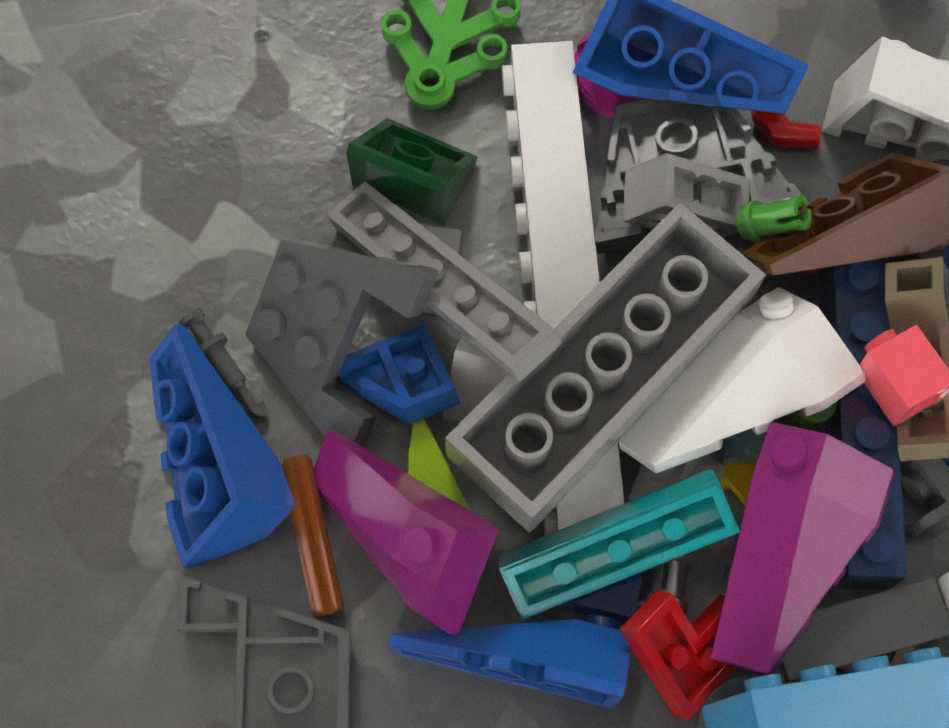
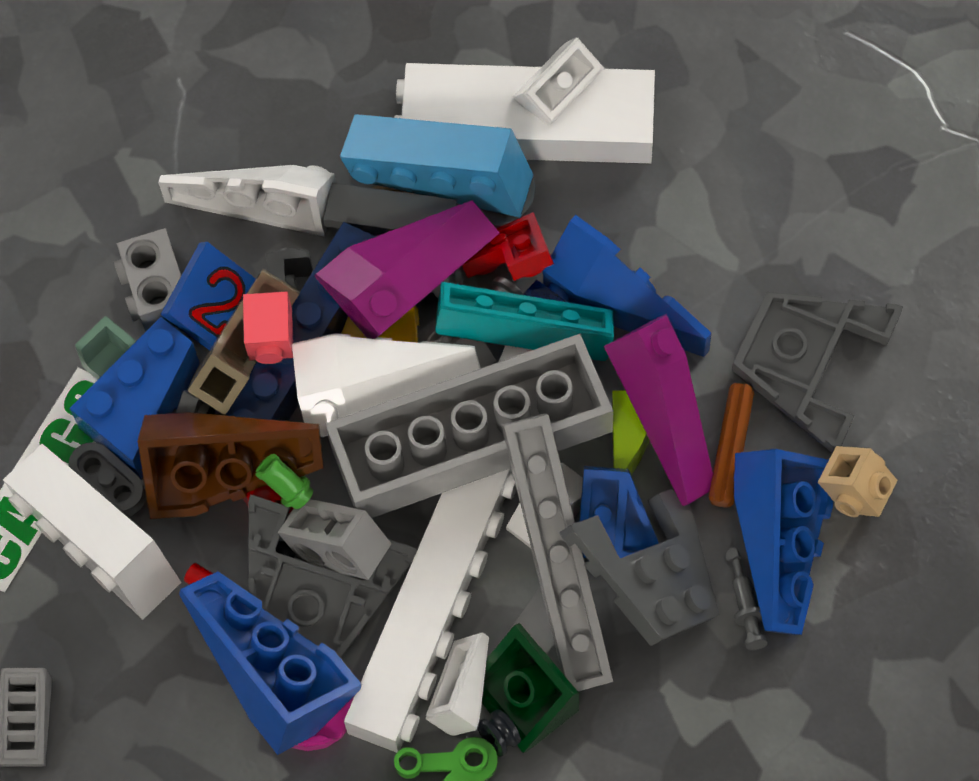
camera: 150 degrees left, 5 degrees down
none -> white slope [426,633,489,736]
none -> black bush [477,709,521,757]
none -> tan brick [818,446,898,517]

